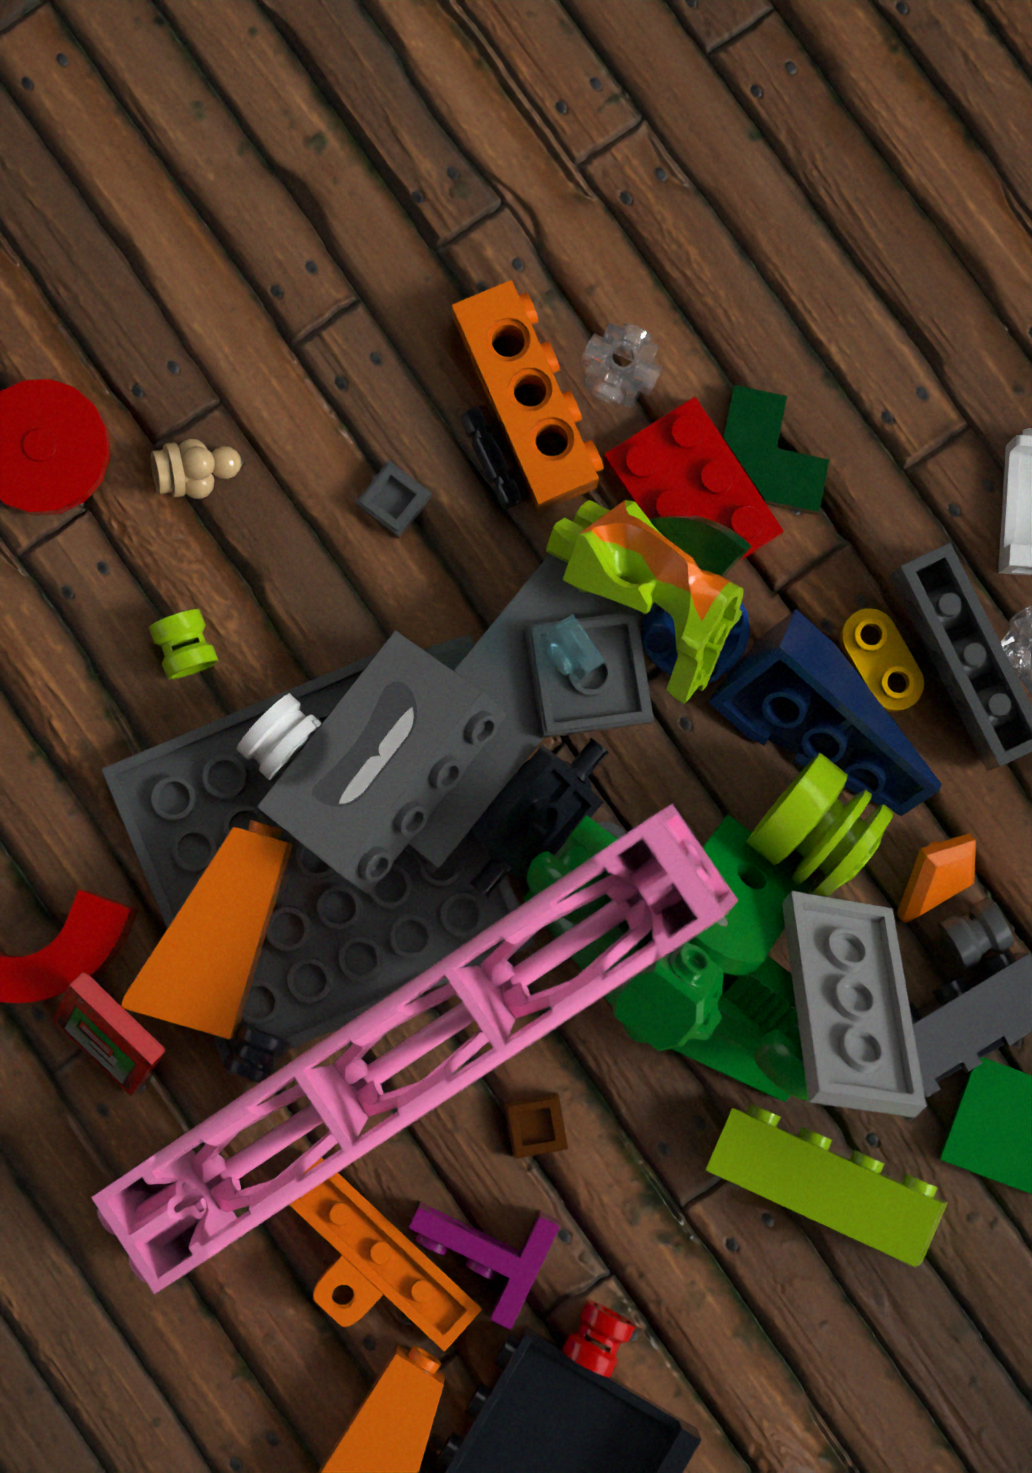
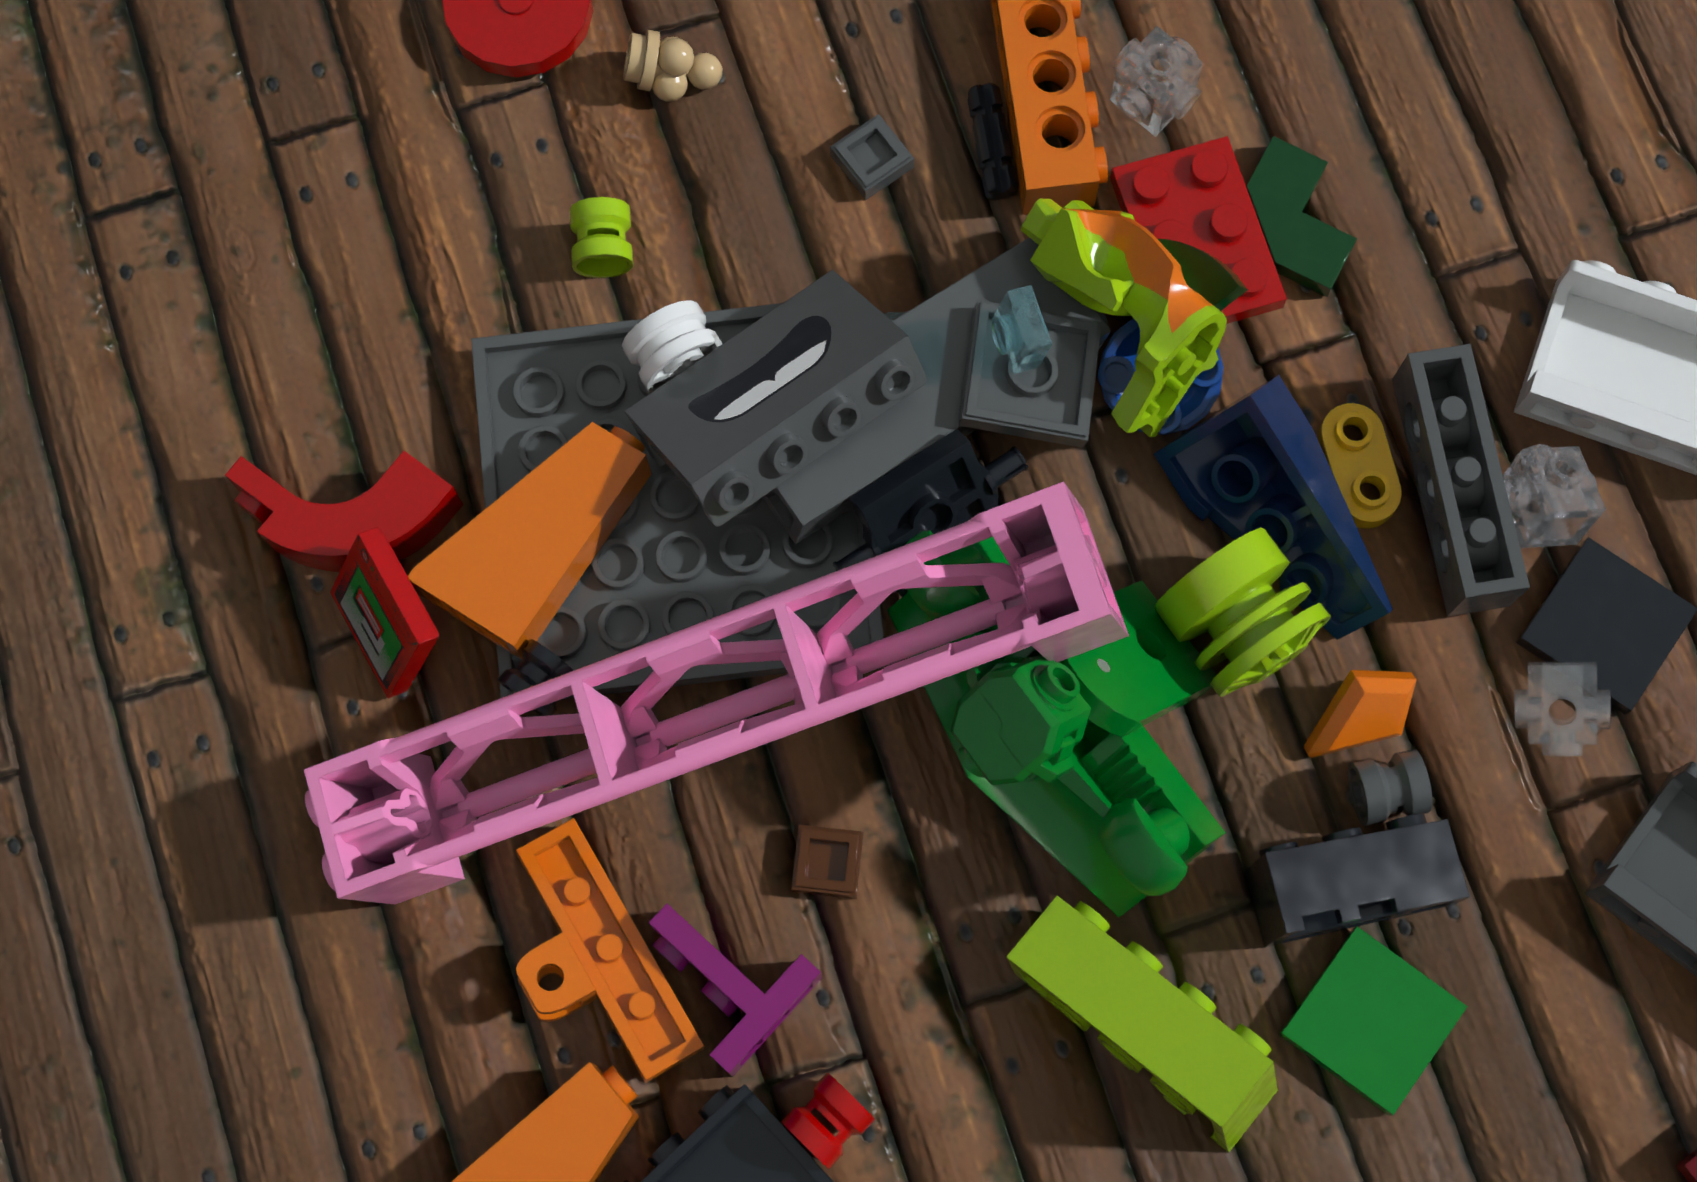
camera: 20 degrees right, 10 degrees down
light grey plate [782,891,926,1117] -> none

